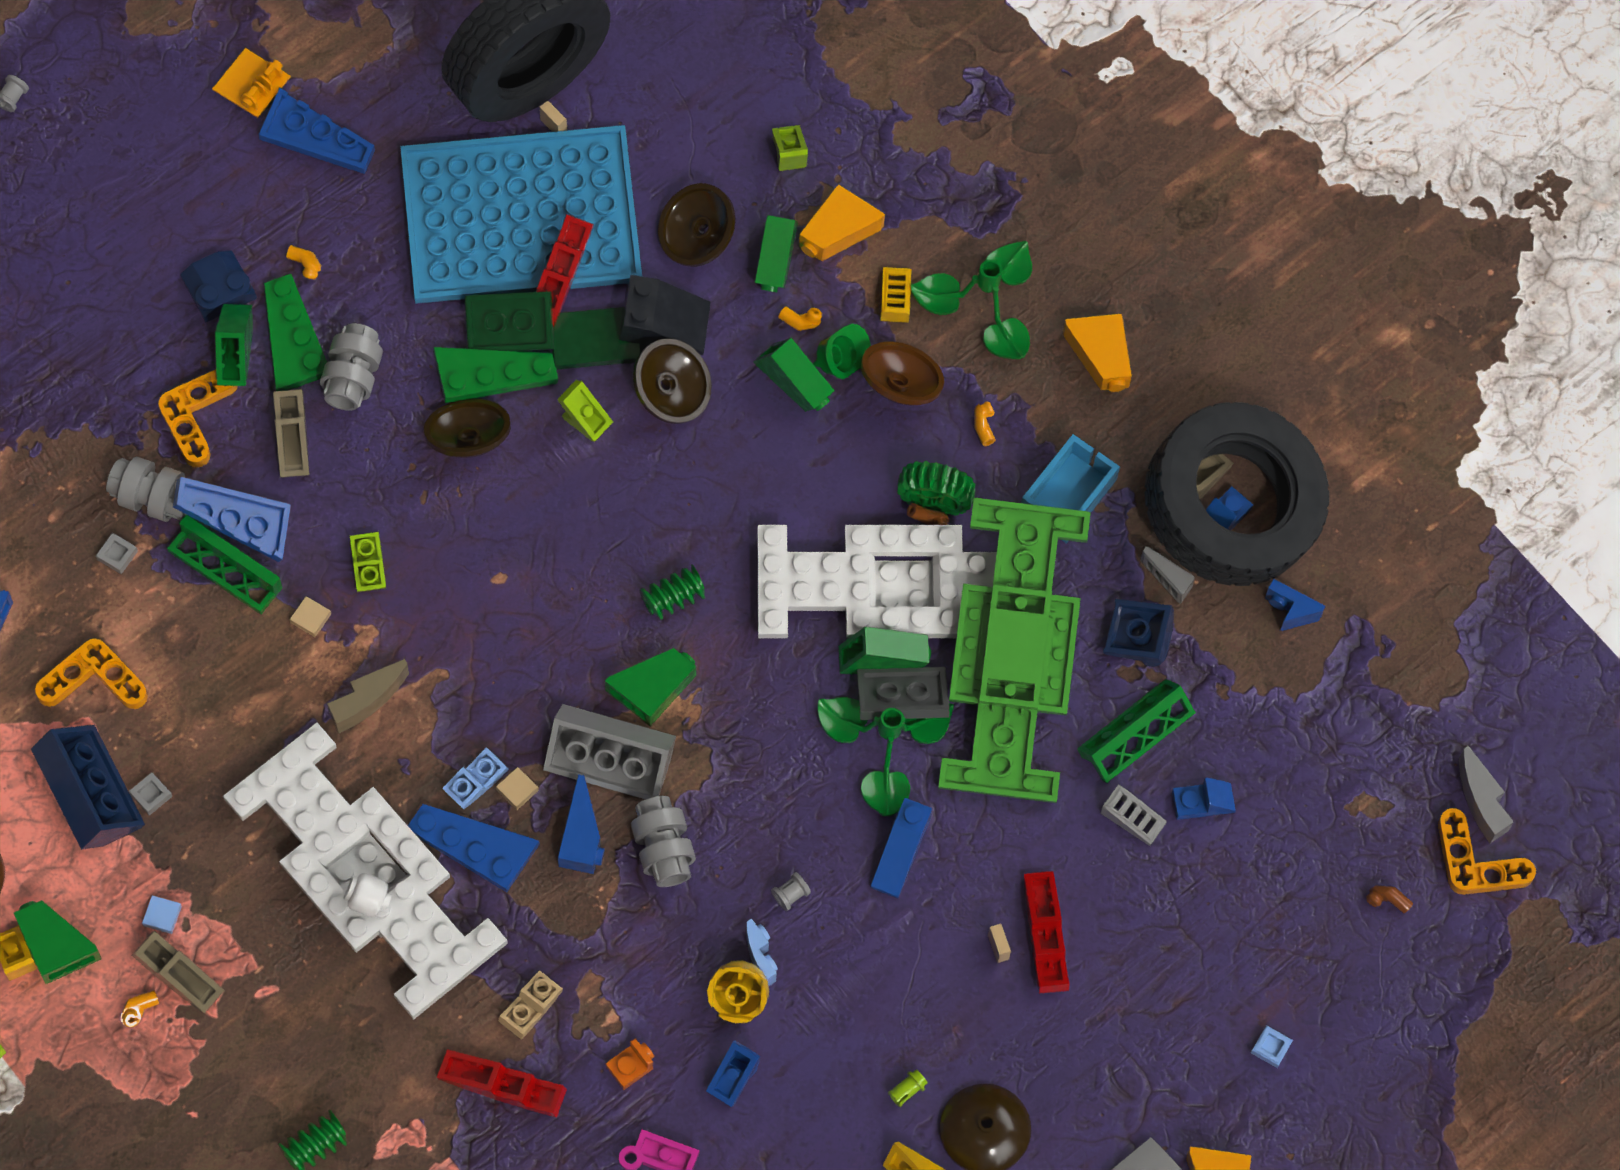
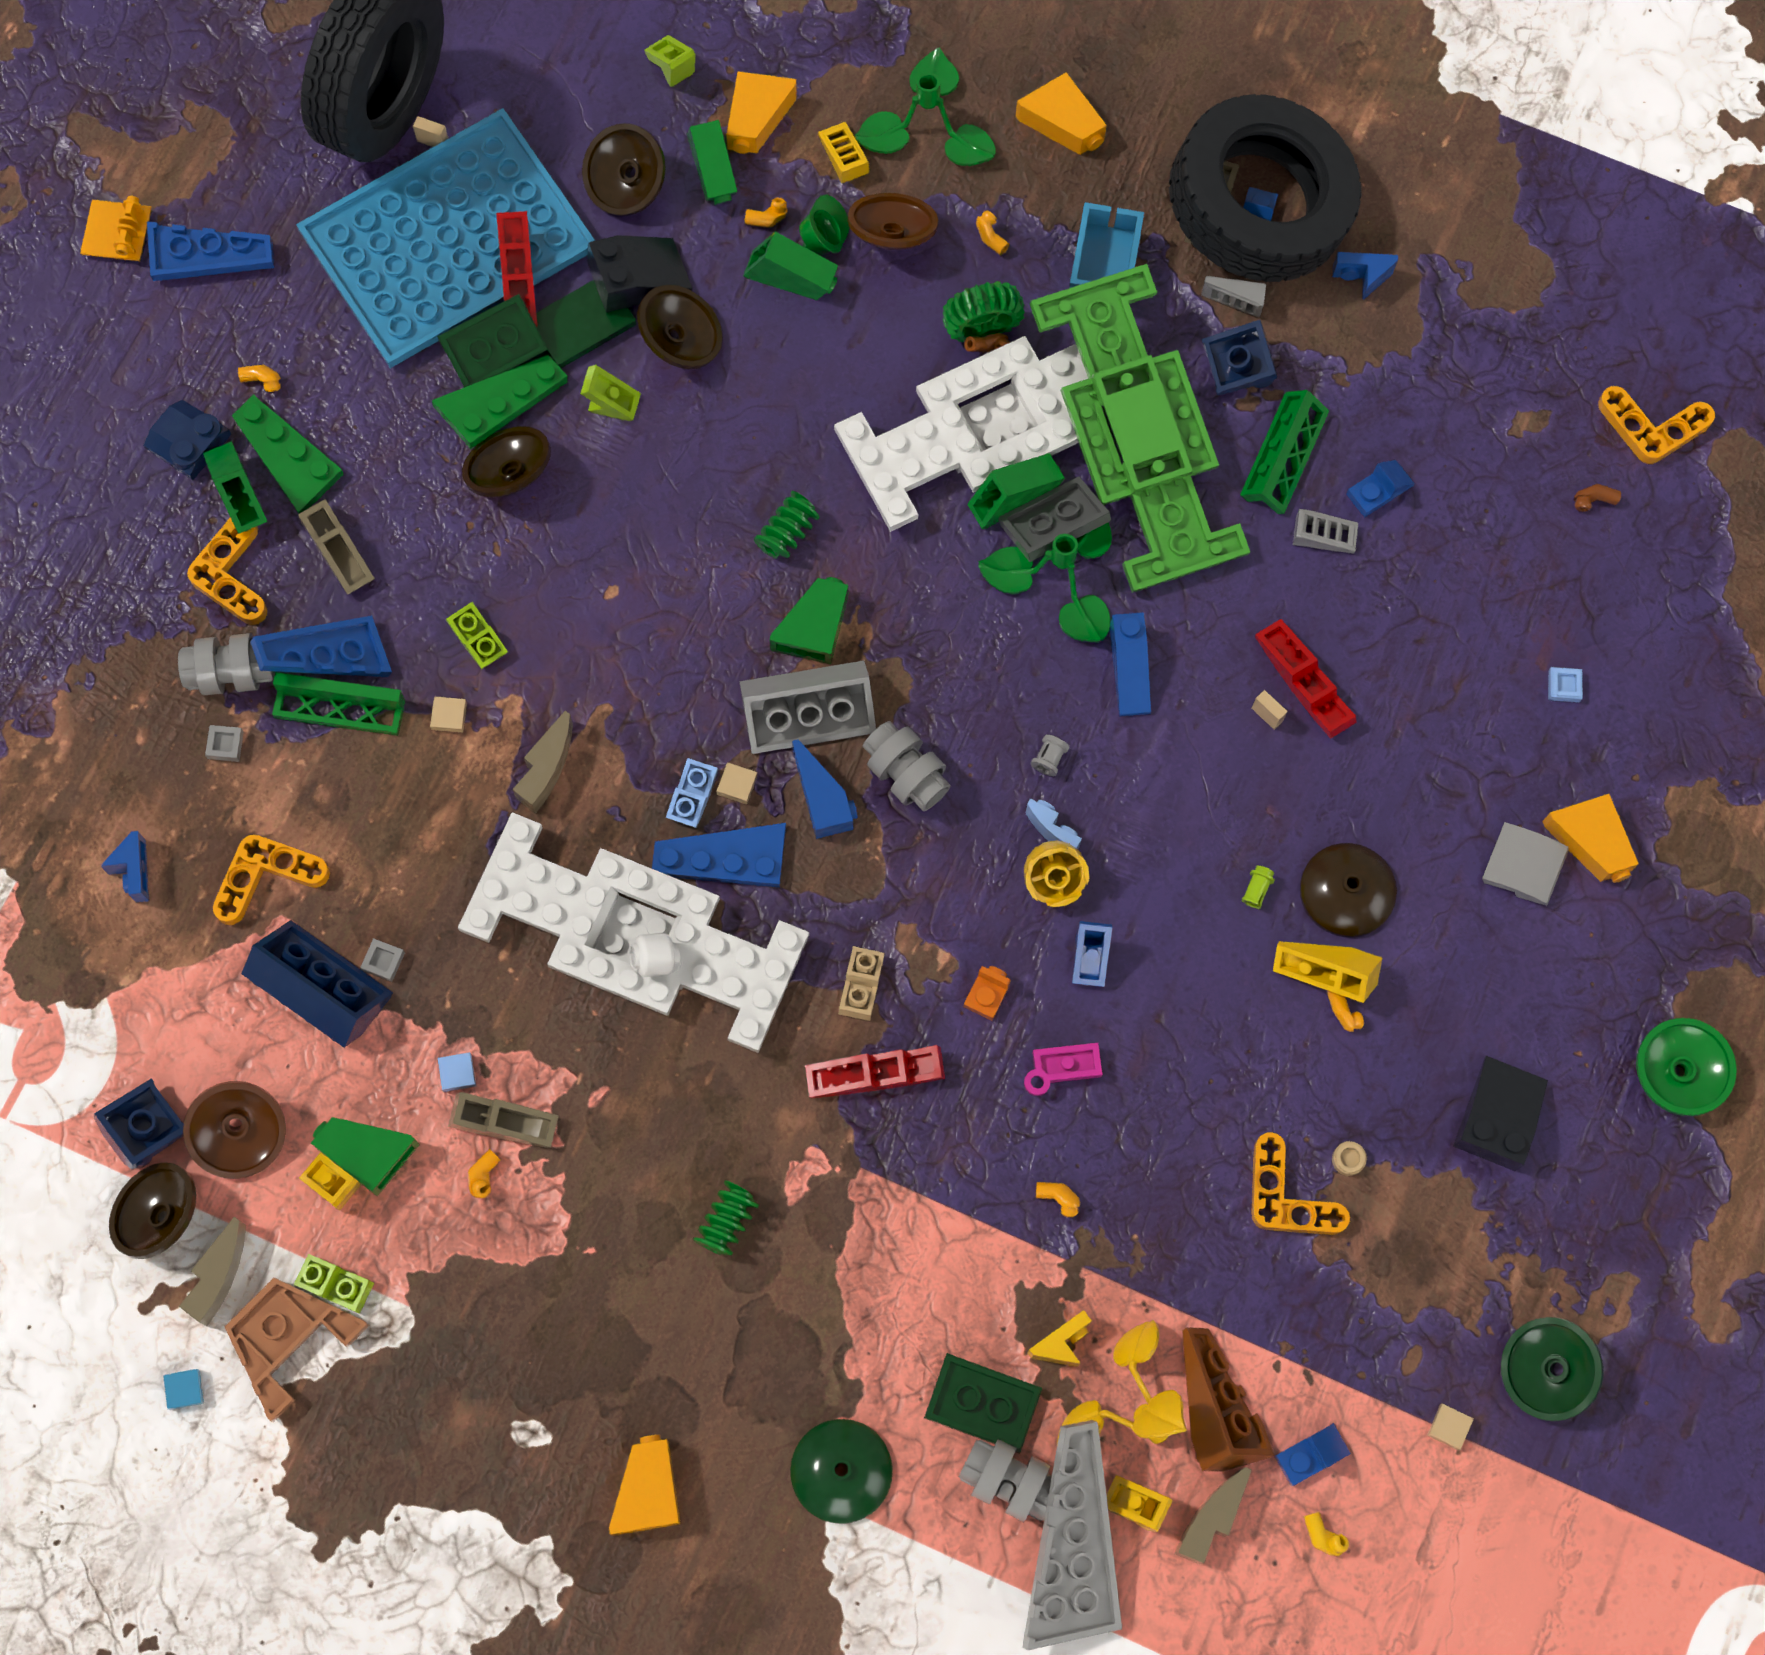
camera: 25 degrees left, 5 degrees up
light grey piece [320,323,383,411] -> none
light grey slope [1459,746,1514,844] -> none

